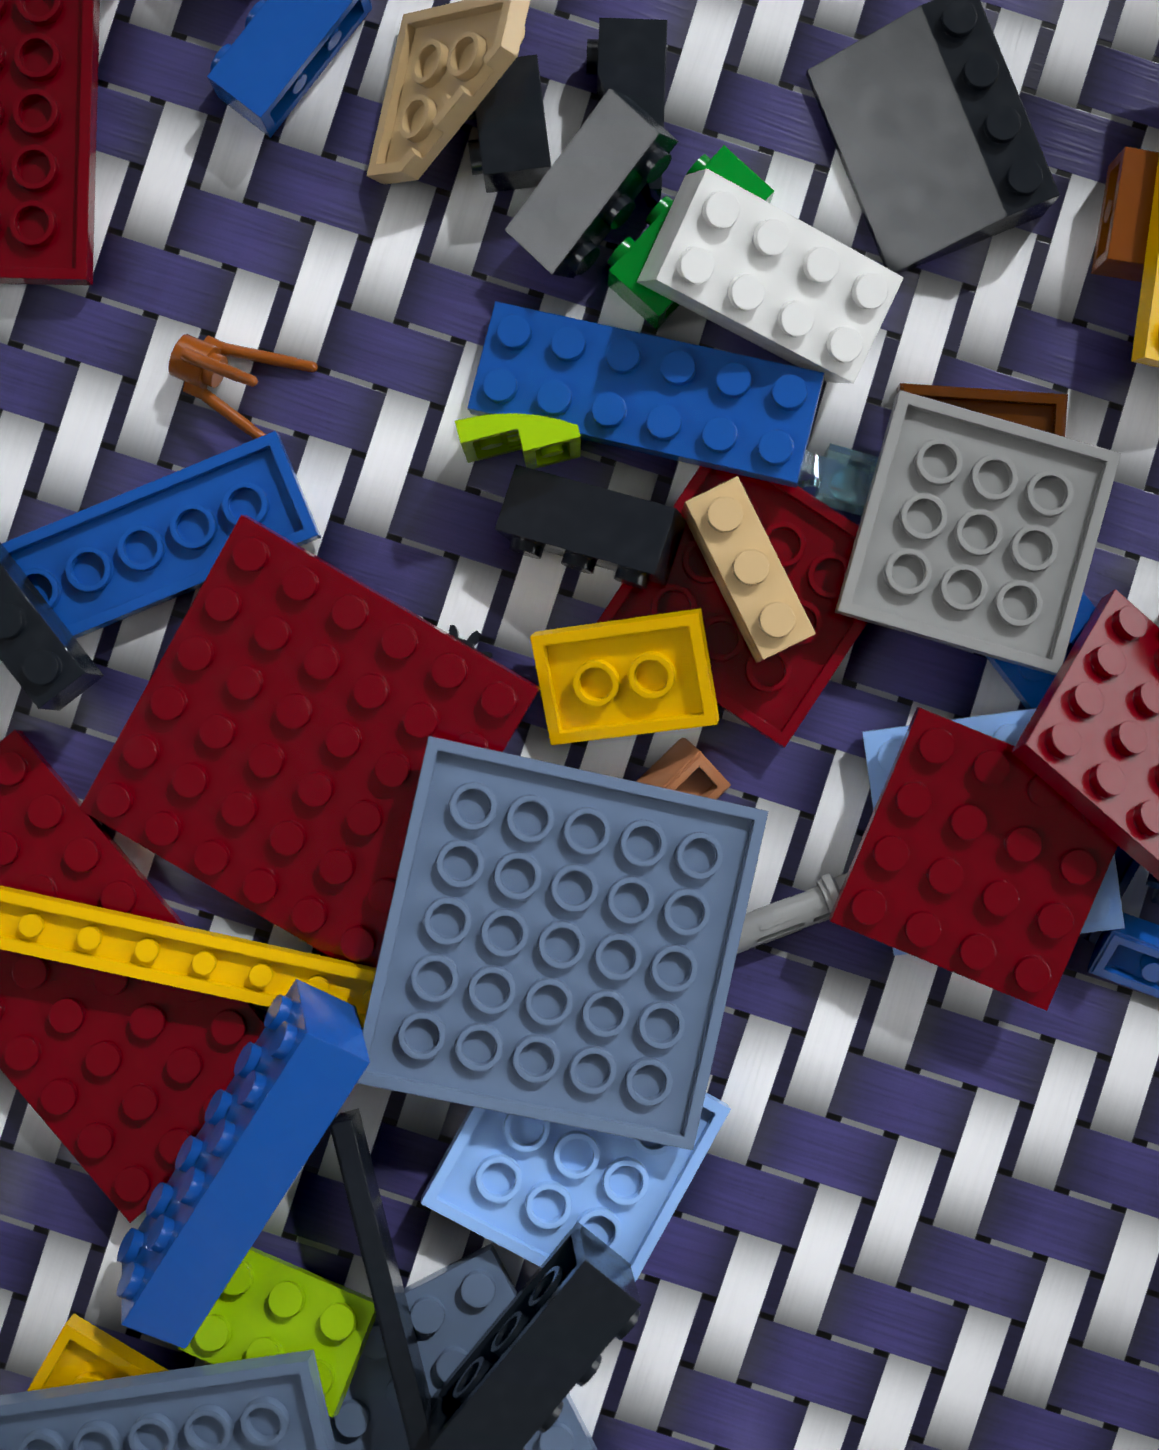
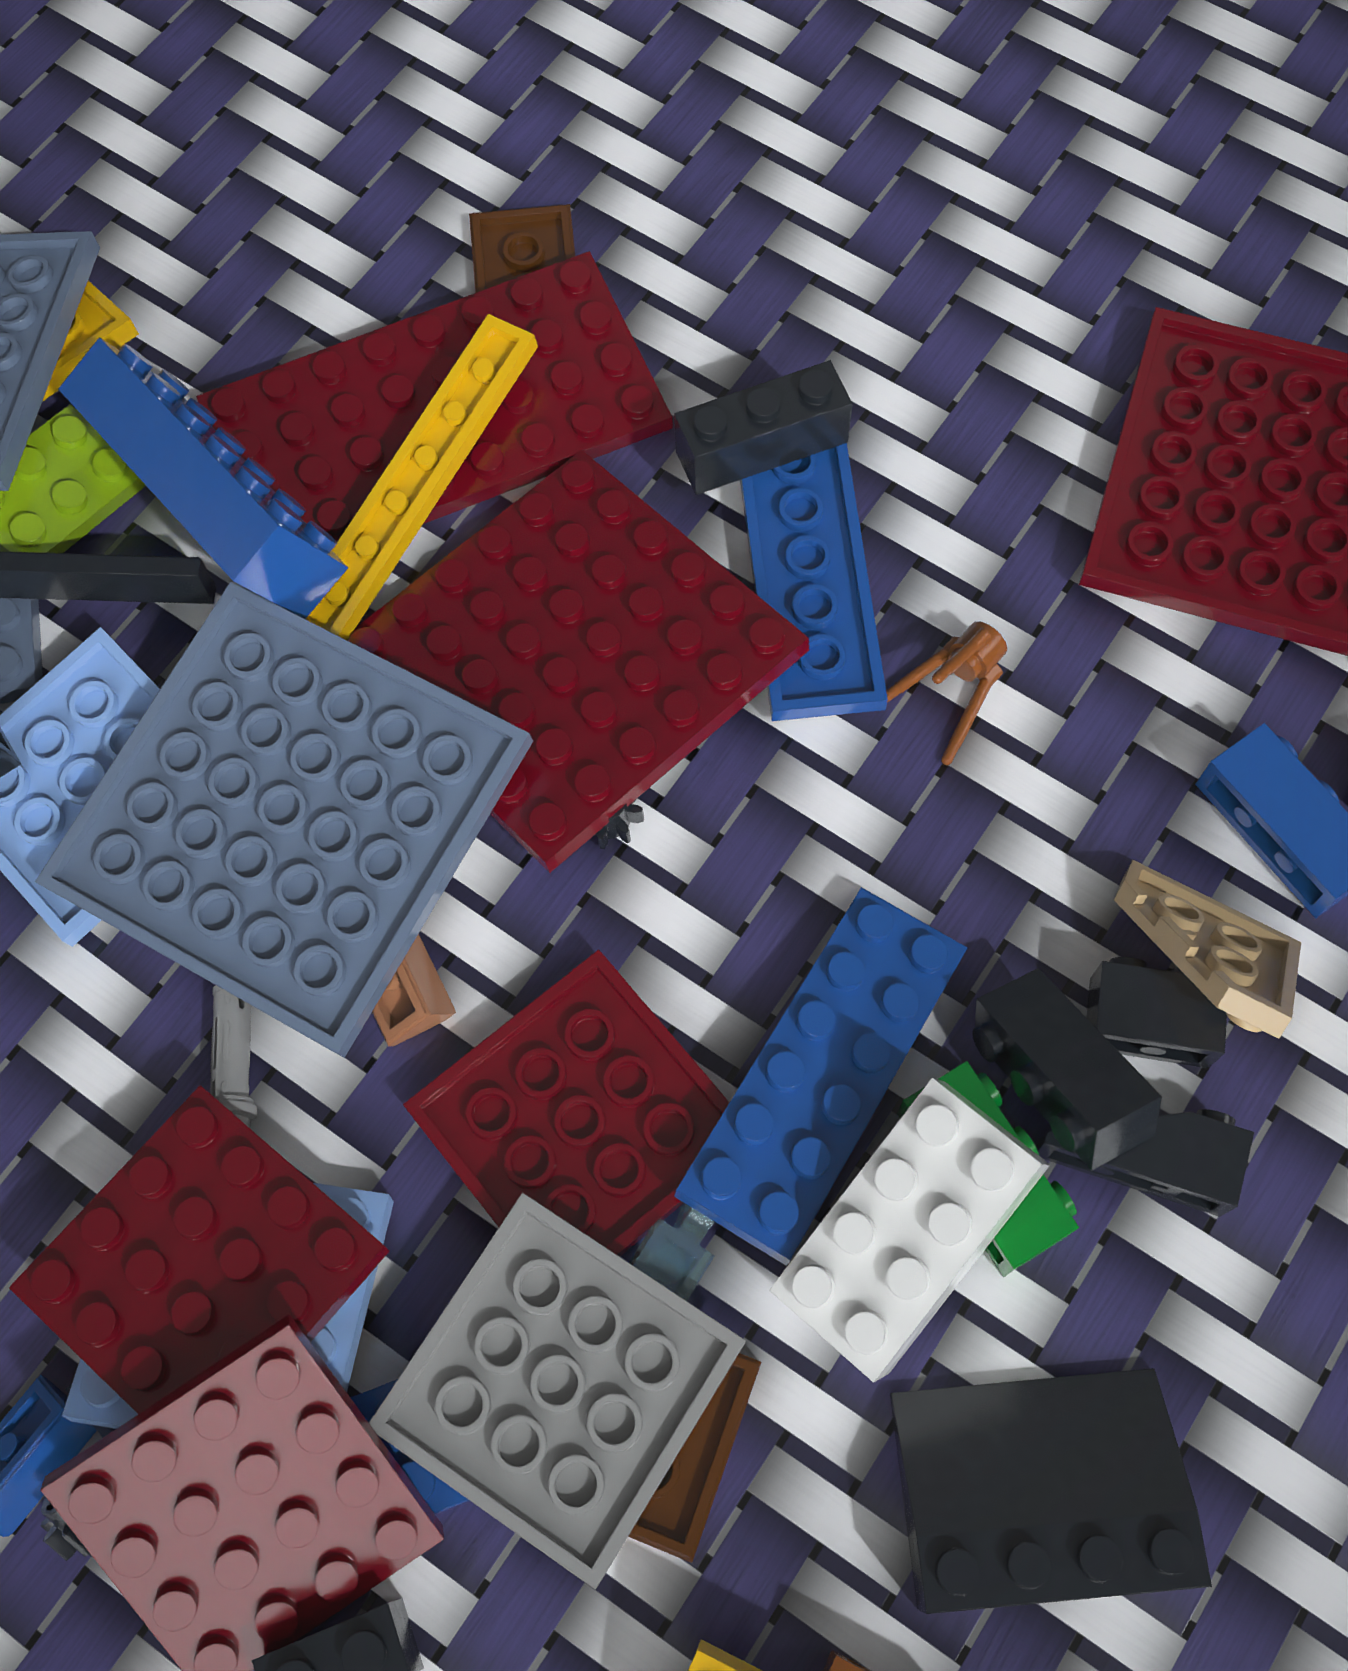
camera: 110 degrees right, 20 degrees down
lime slope [455,414,581,469] -> none
black brick [495,464,687,589] -> none
yellow plate [530,608,720,745] -> none
tan brick [681,476,816,664] -> none

